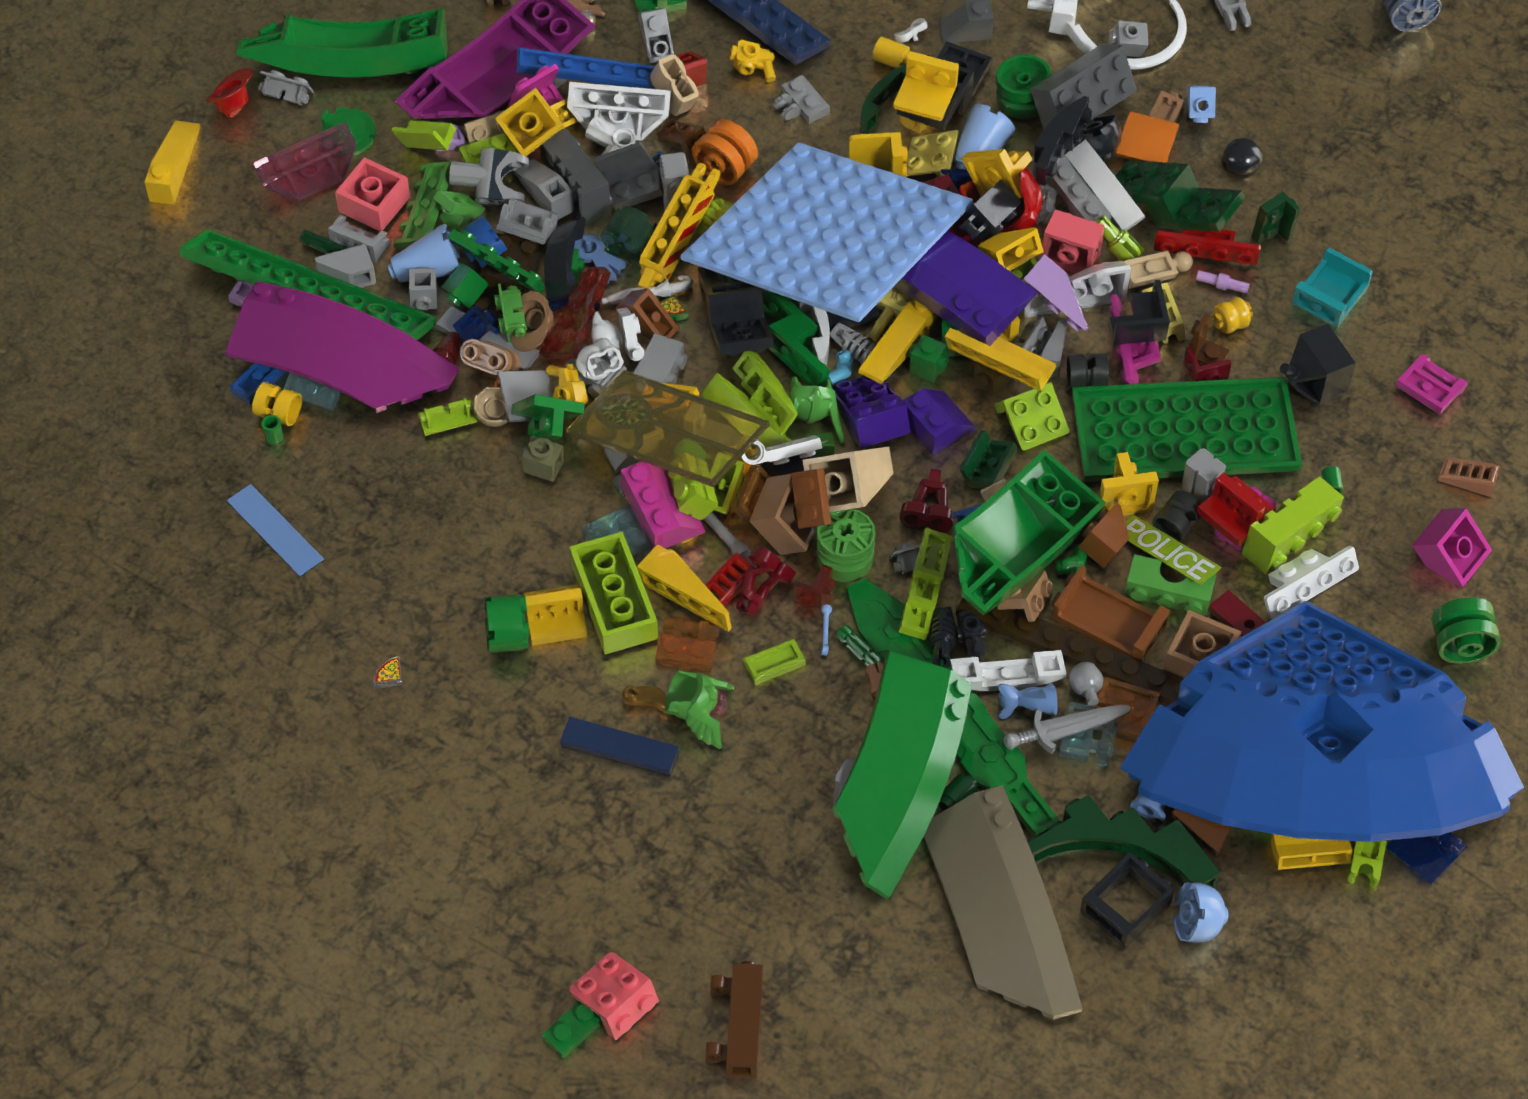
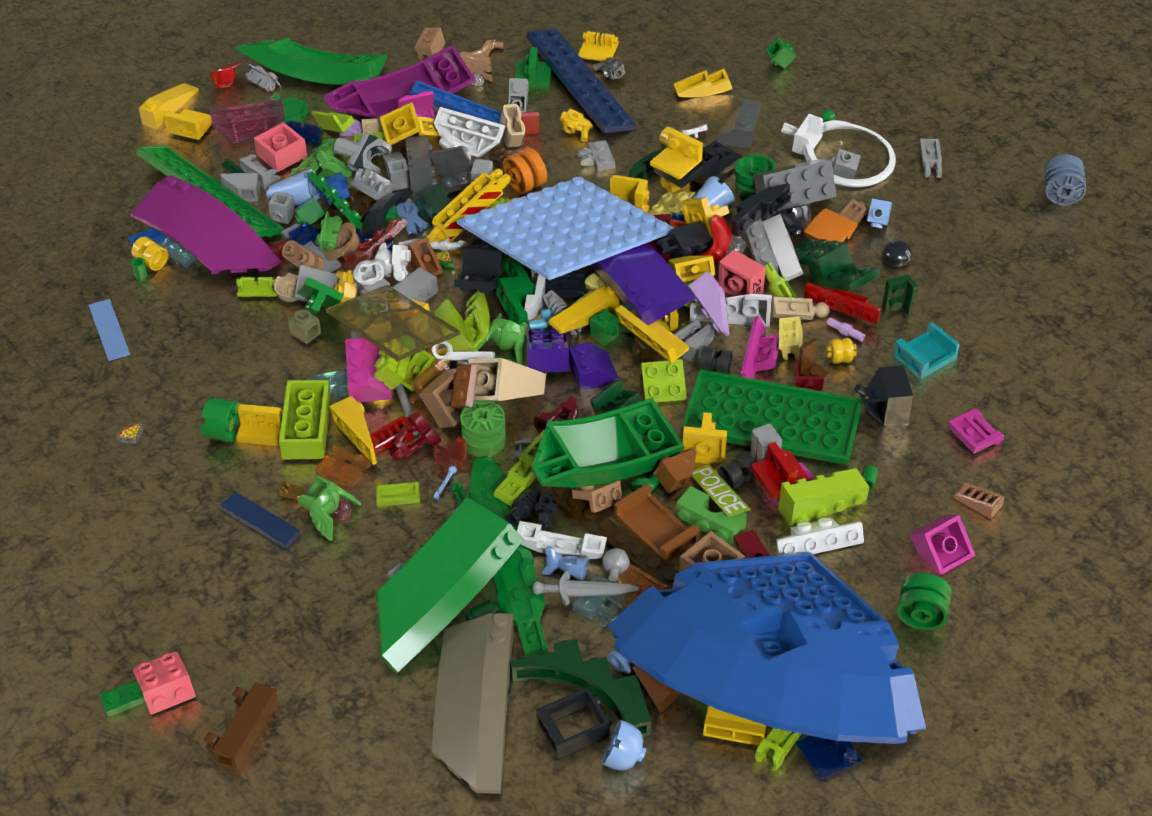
camera: 20 degrees right, 10 degrees down
black panel [1109,279,1170,345] -> none
none -> yellow bracket [164,109,216,140]
none -> clear blue hinge [285,120,324,144]

